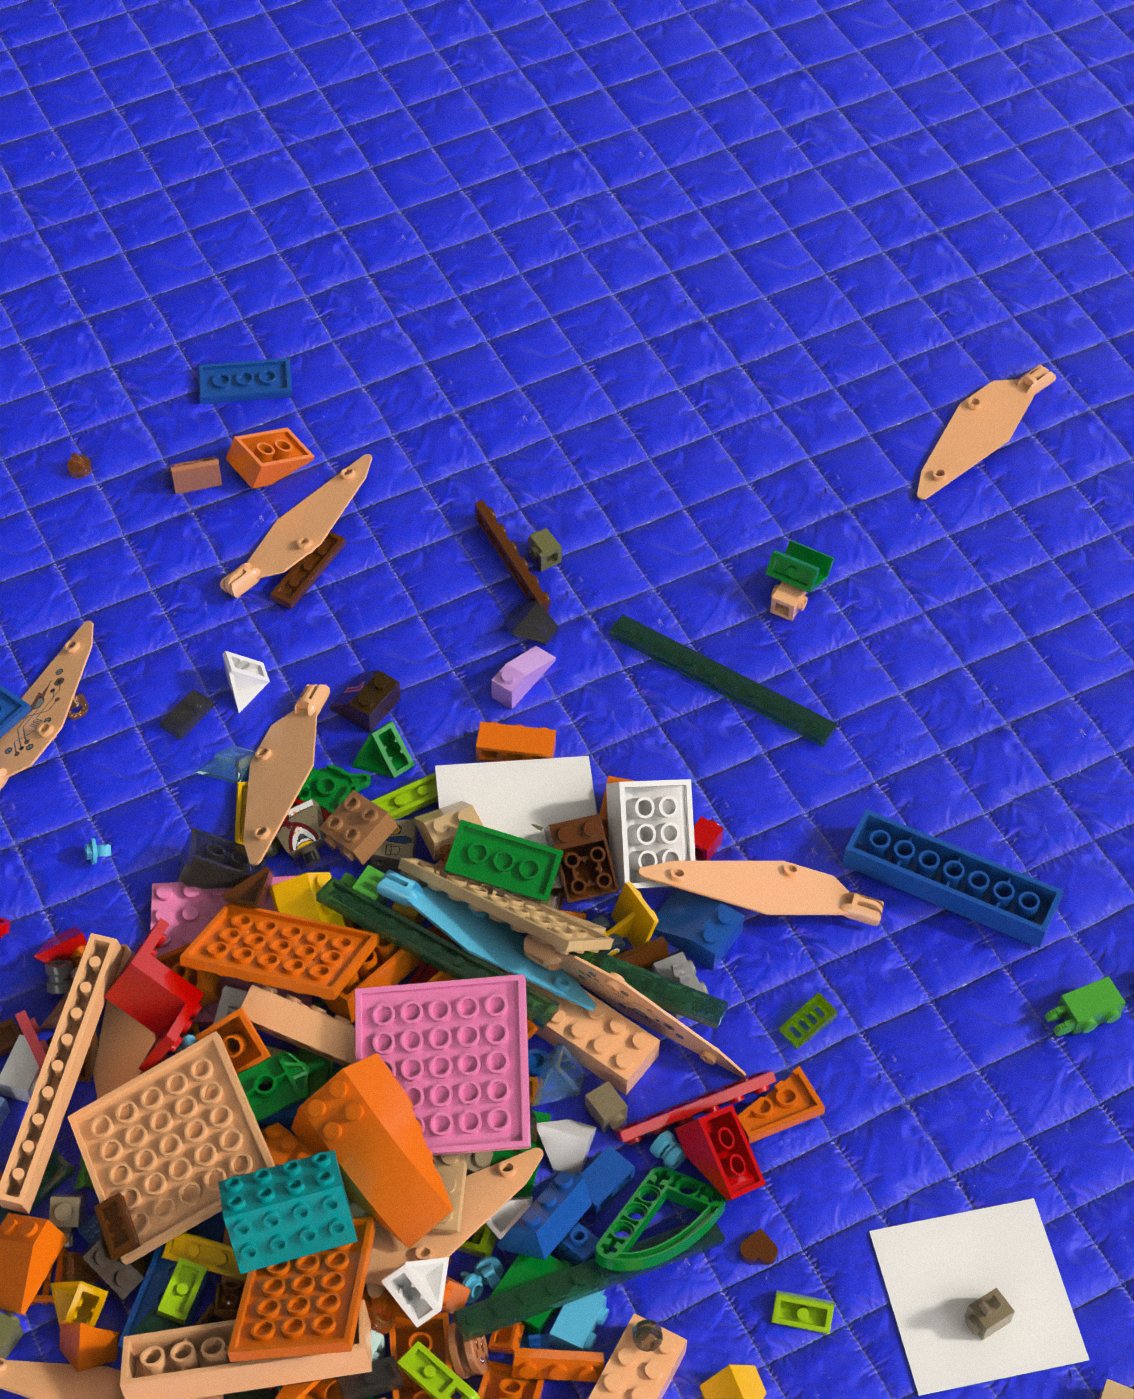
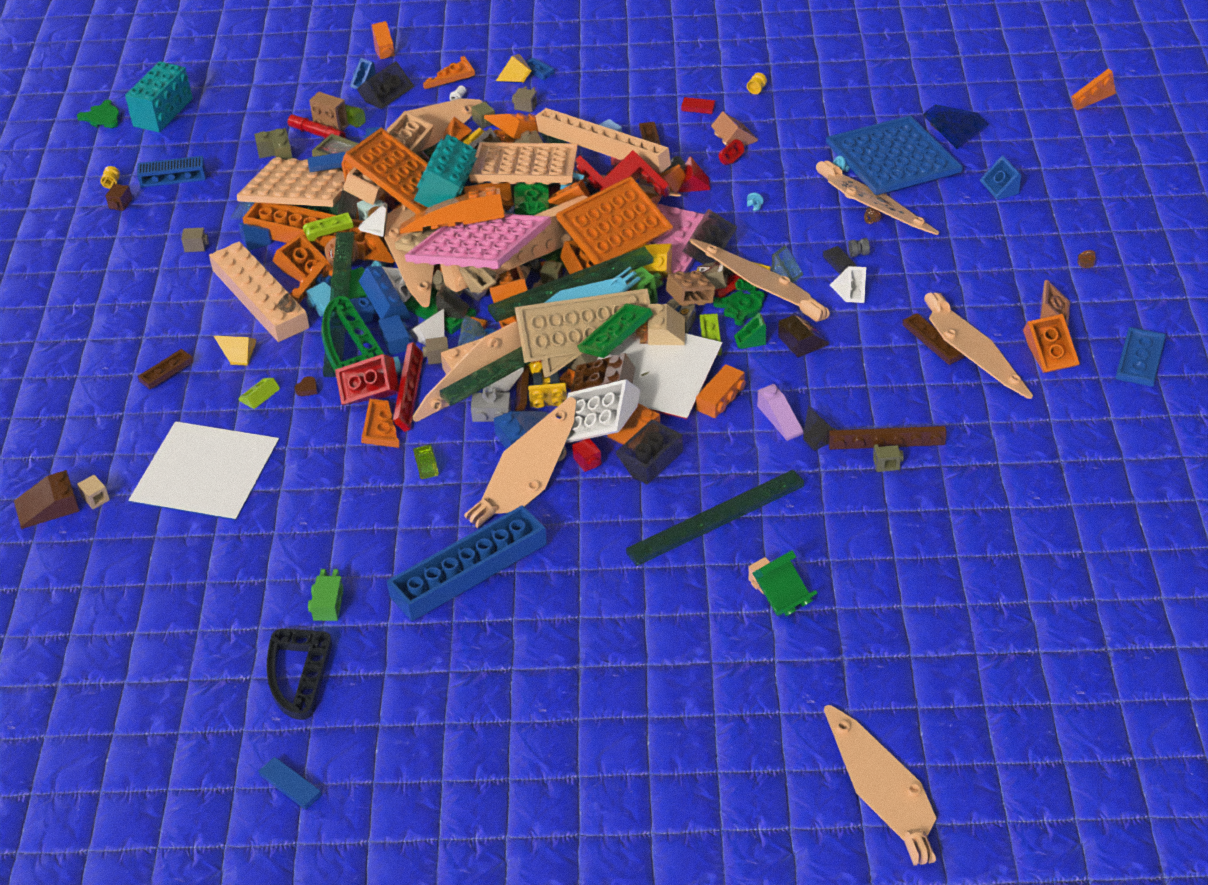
camera: 120 degrees right, 10 degrees down
reddish brown plate [94,1193,141,1260] -> none
reddish brown slope [221,867,274,909] -> none
dark tan brick [964,1288,1015,1341] -> none
none -> clear smoke slope [616,419,683,484]
none -> dark grey wheel [848,238,870,257]

